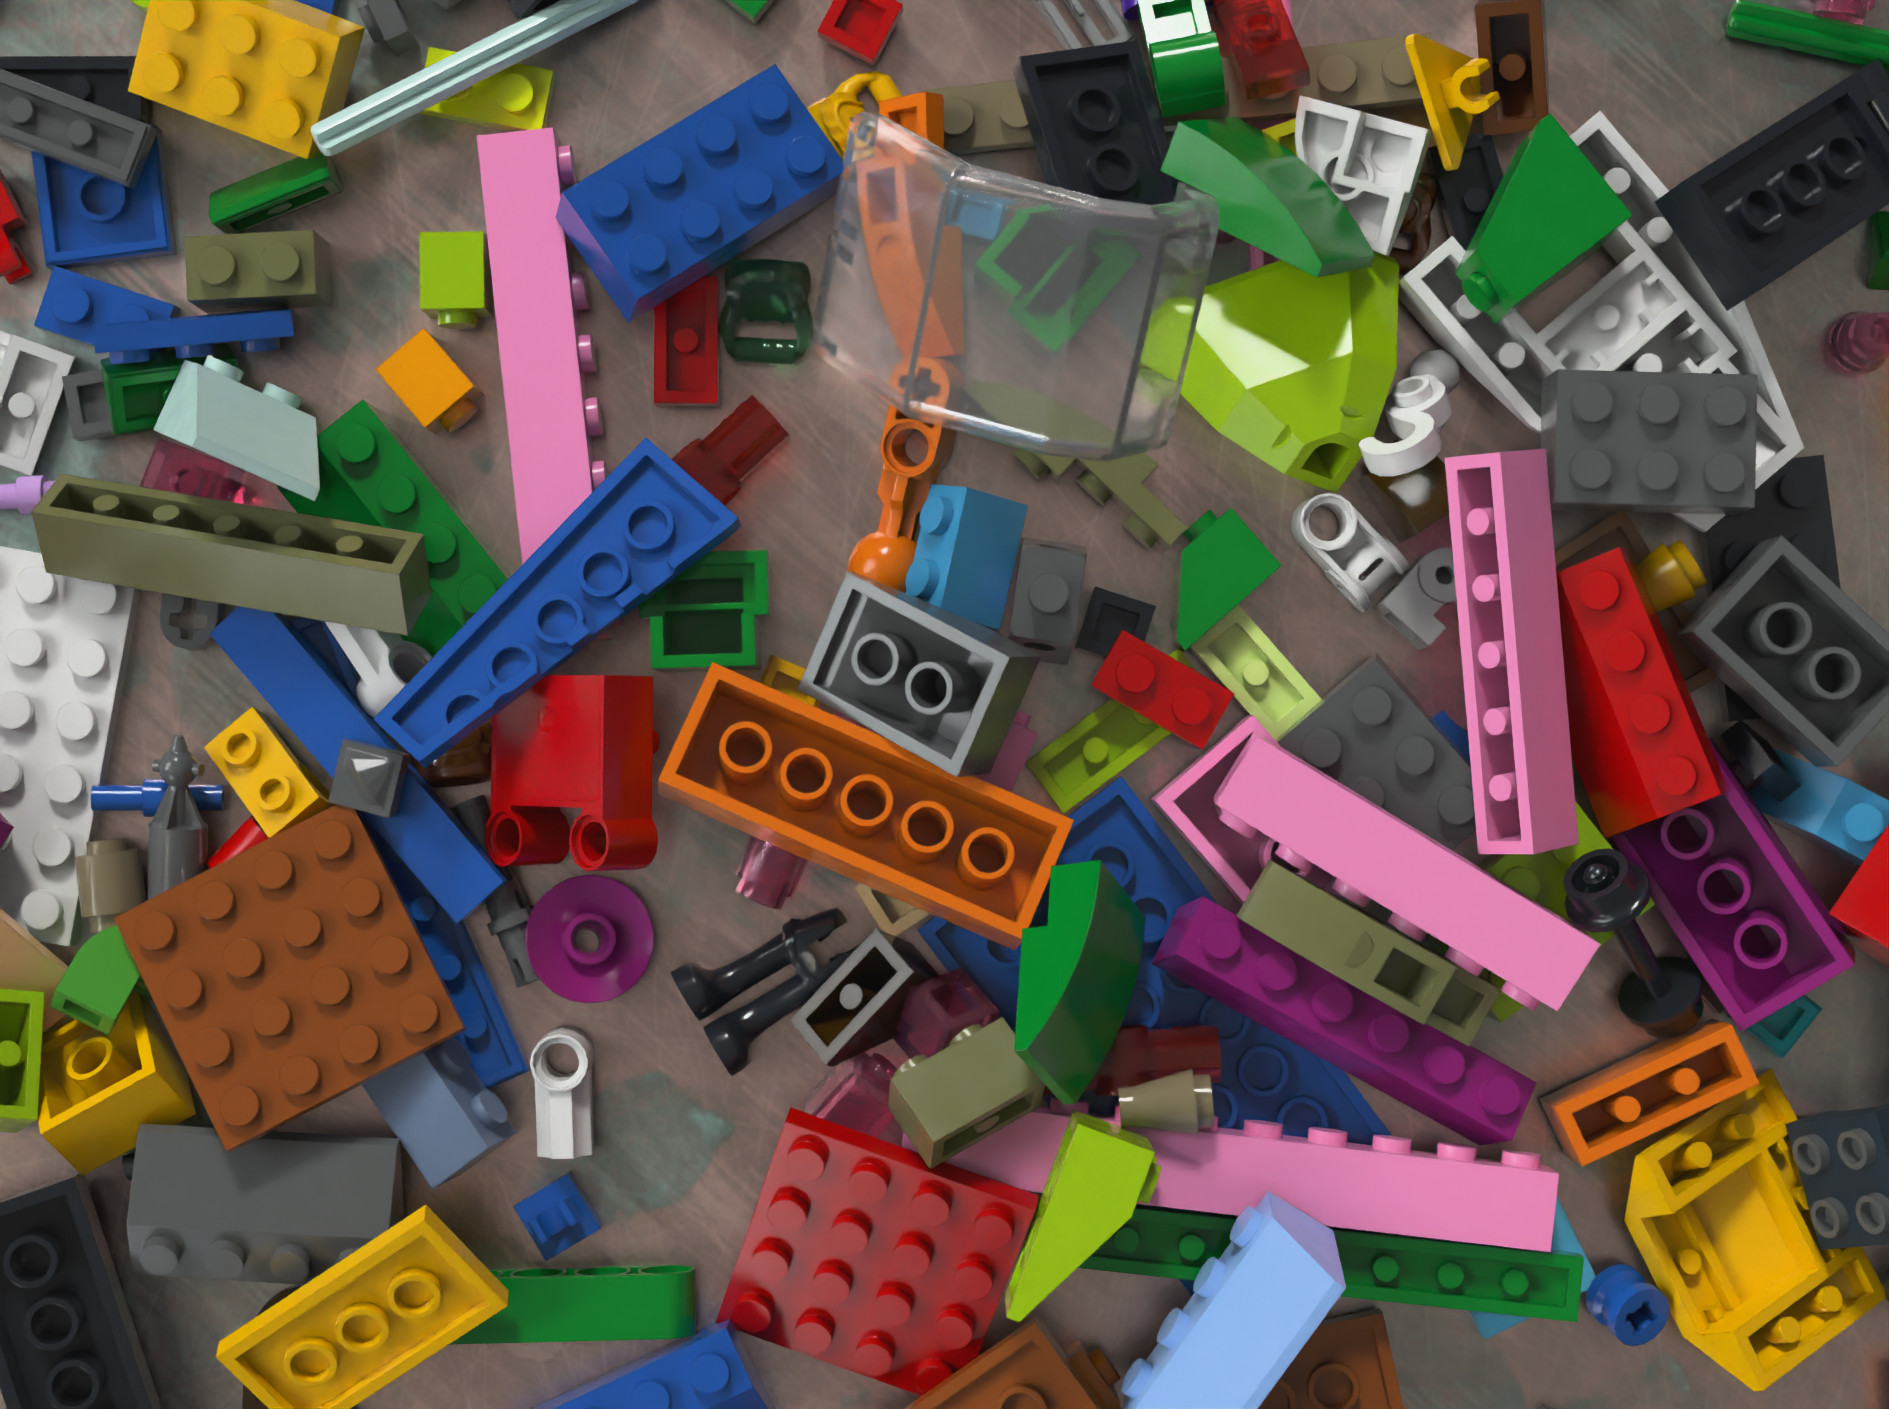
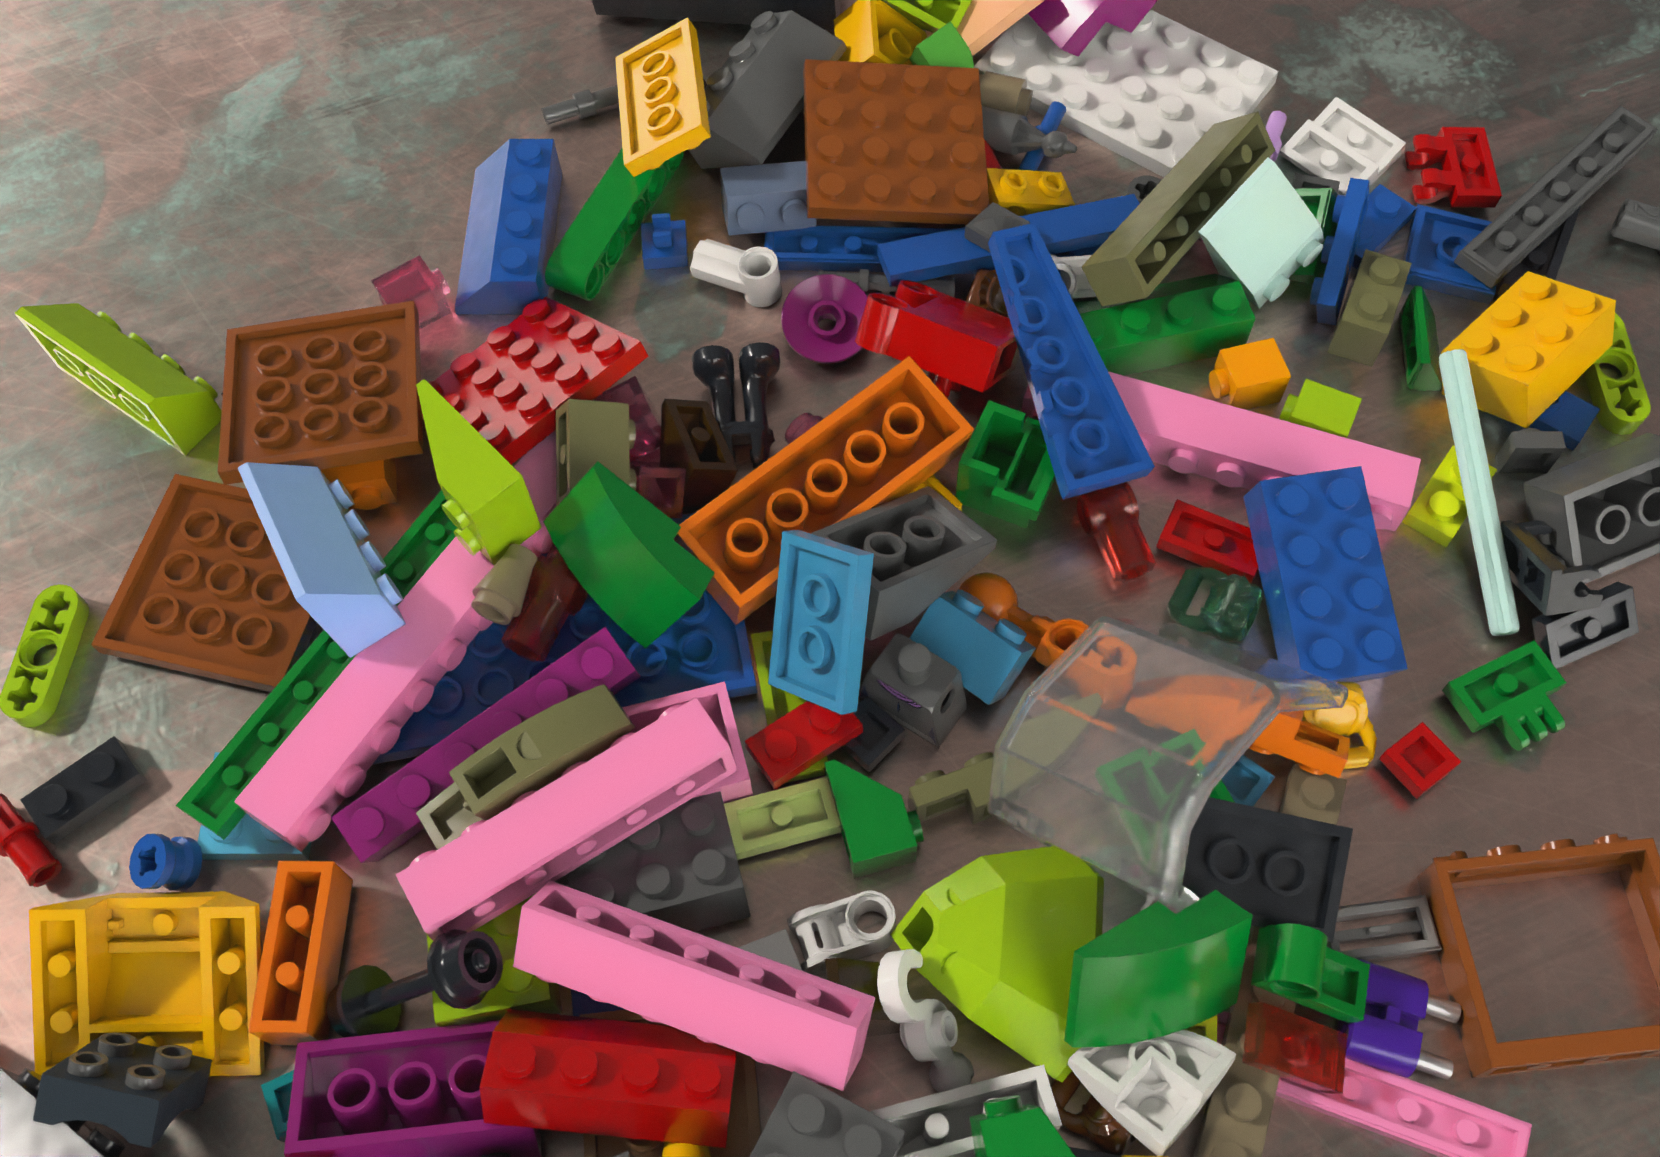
camera: 115 degrees right, 25 degrees down
none -> dark azure plate [768,530,874,715]

